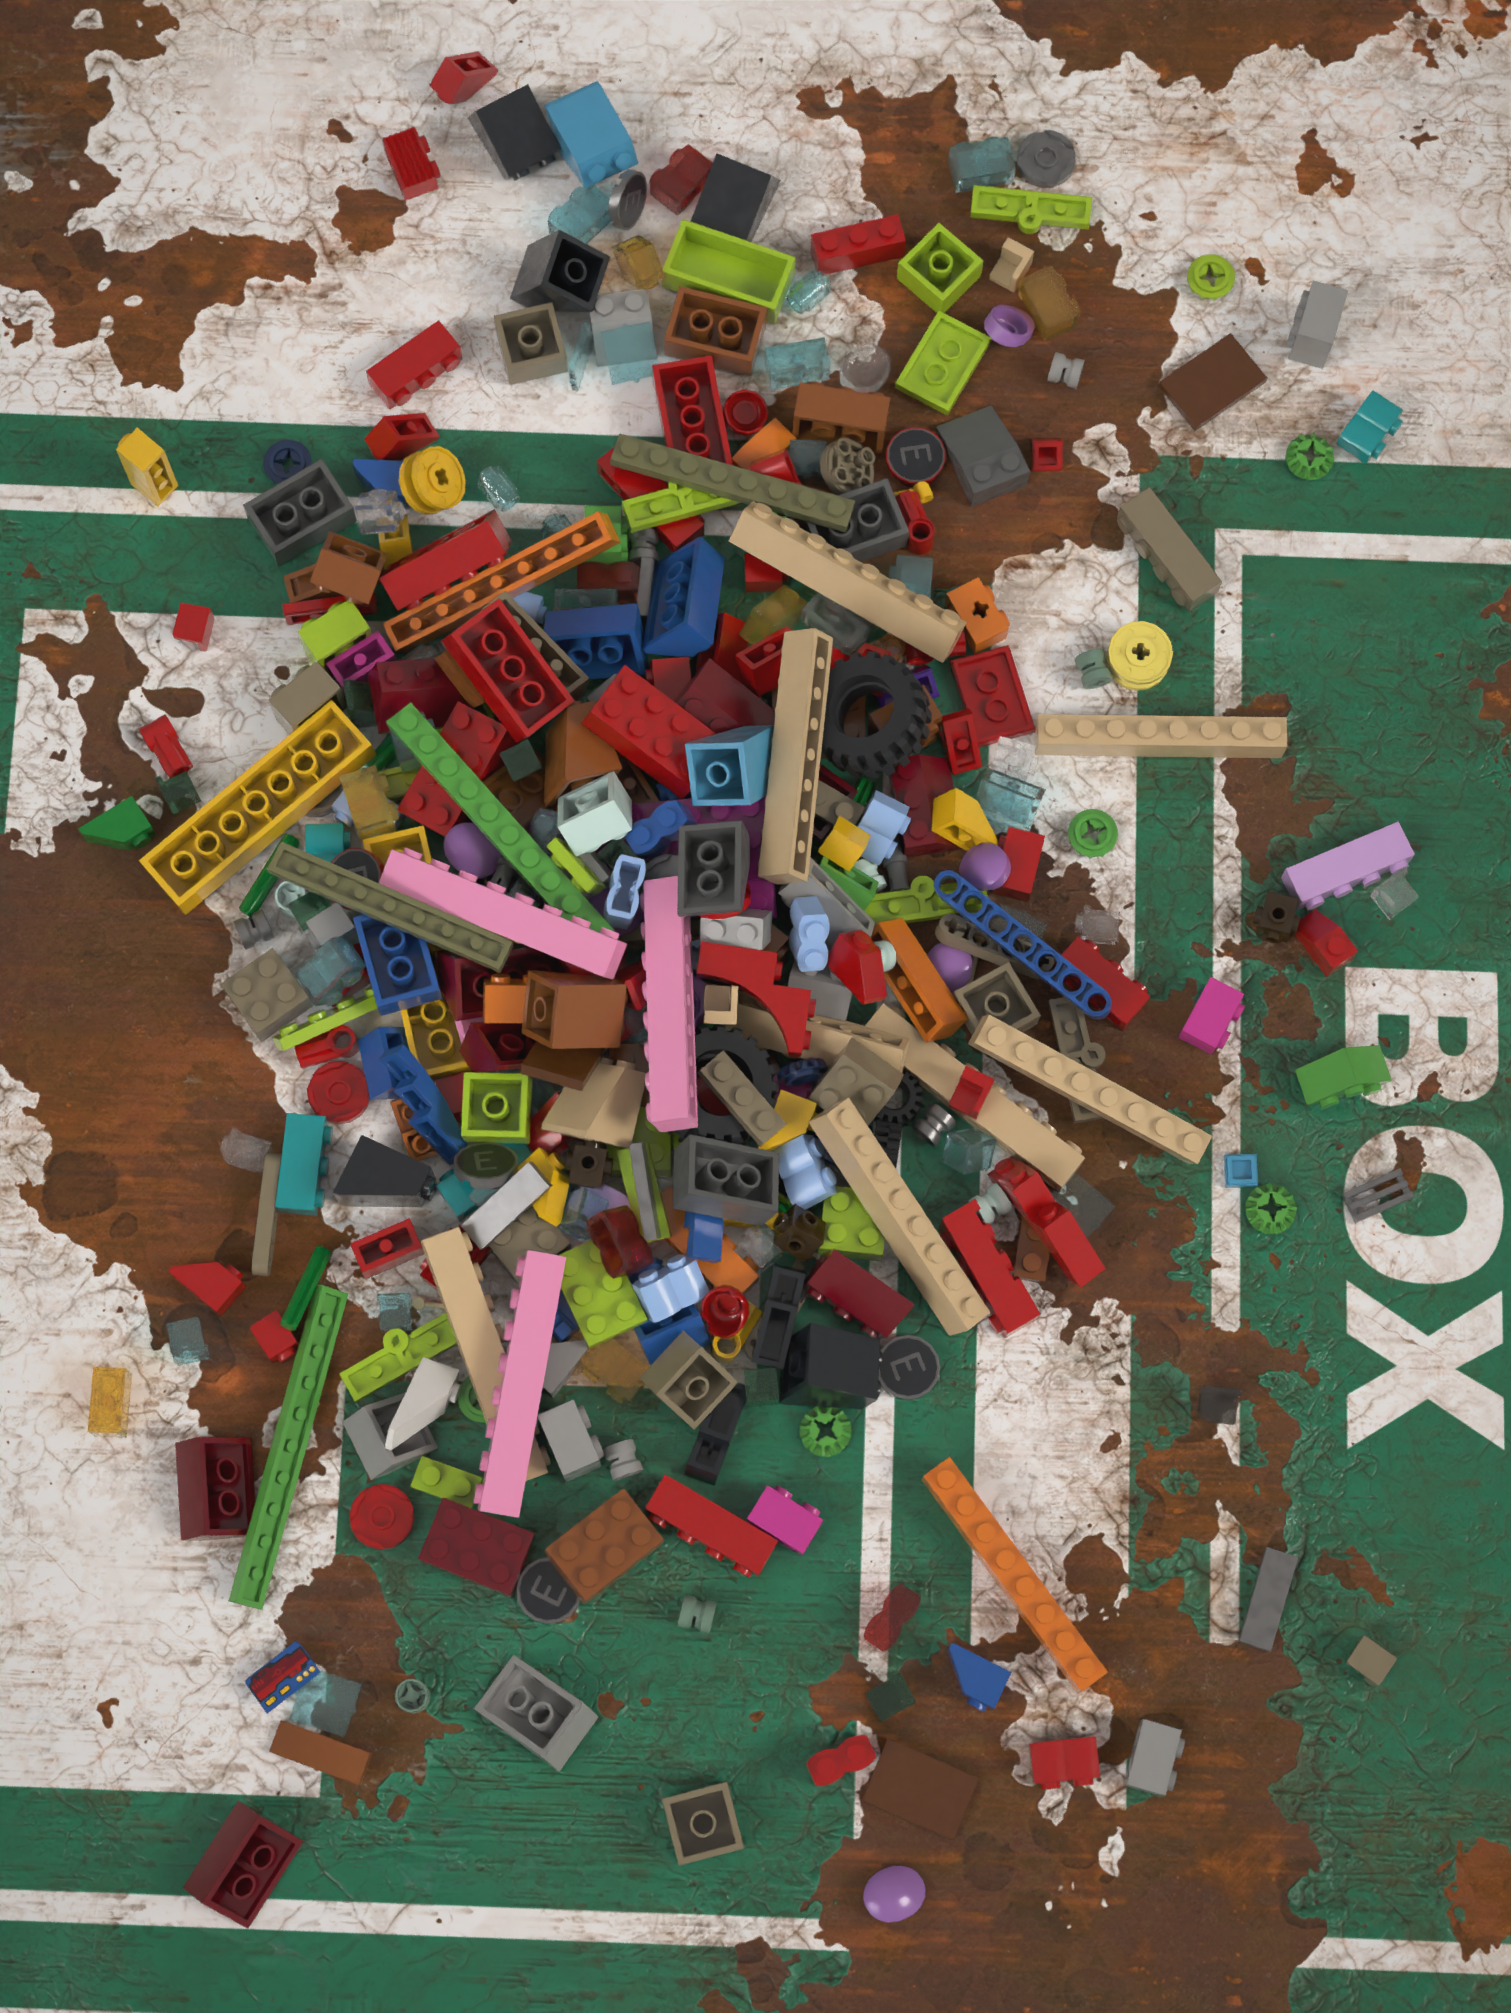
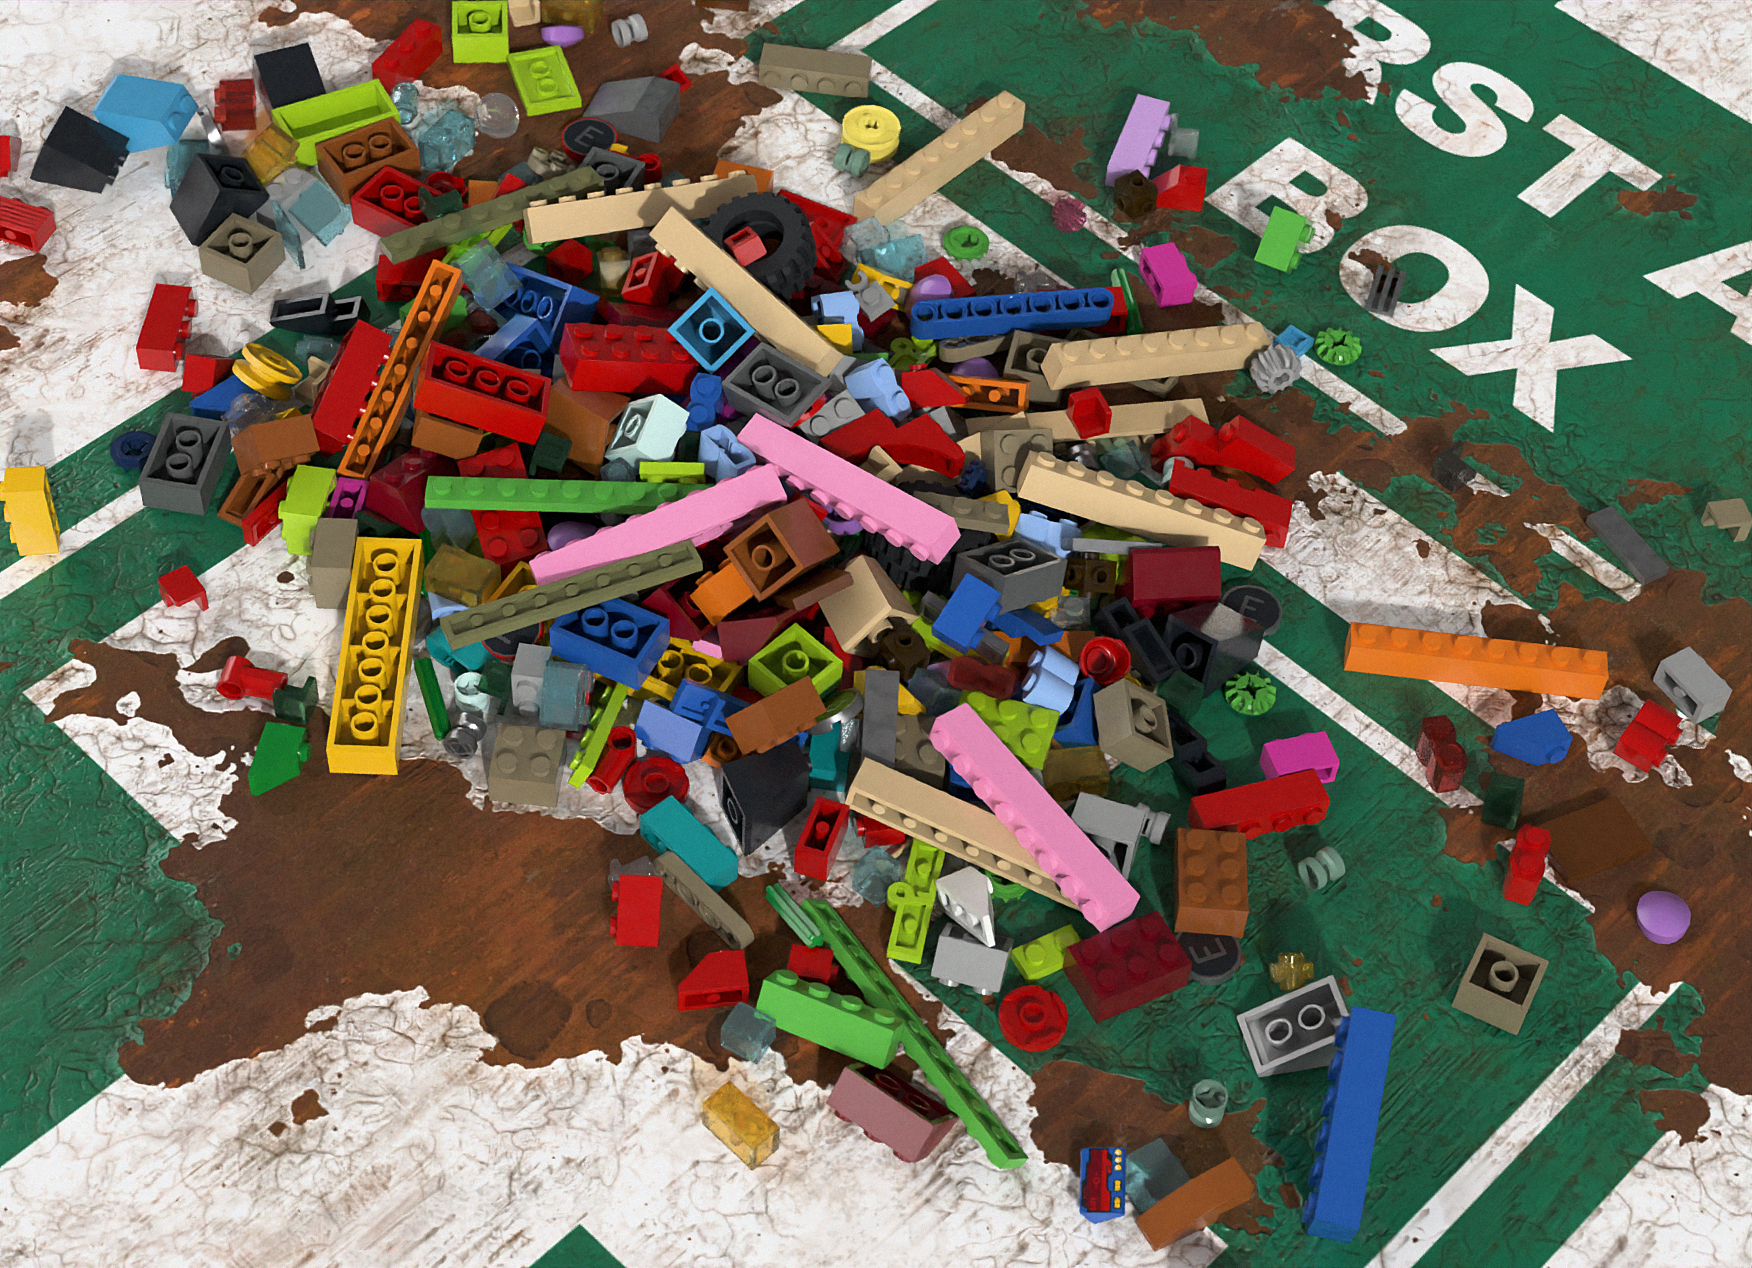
camera: 50 degrees left, 25 degrees down
dark orange brick [793,381,890,455] -> none
none -> black slope [270,292,371,336]
none -> tan panel [294,356,330,407]
none -> clear green panel [418,186,463,221]
none -> clear light blue brick [450,238,523,312]
none -> red brick [610,874,664,947]
none -> slope [724,226,767,267]
none -> dark orange brick [724,675,827,755]
none -> bright green brick [753,970,905,1070]
none -> light grey plate [845,270,895,322]
none -> blue brick [932,573,1003,655]
none -> clear pink gear [1051,197,1087,234]
none -> flat silver tile [1061,538,1162,555]
none -> green axle [1111,268,1144,335]
none -> light grey gear [1249,344,1303,394]
none -> clear yellow gear [1270,952,1314,990]
none -> blue brick [1301,1006,1397,1244]

